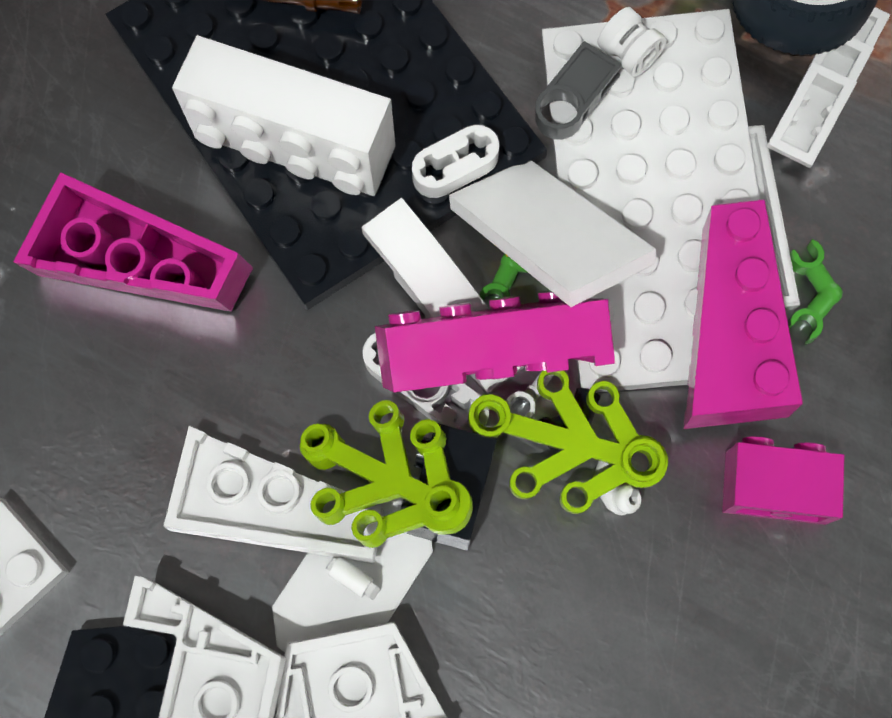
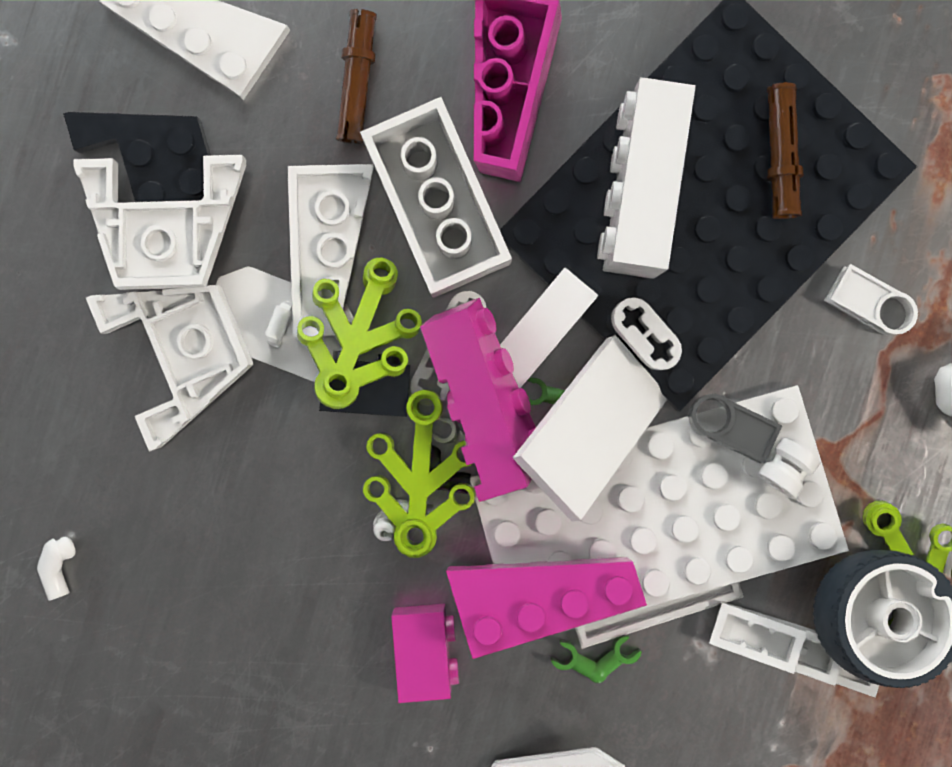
camera: 80 degrees right, 15 degrees up
none -> reddish brown pin [336,9,377,144]
none -> white brick [360,97,512,298]

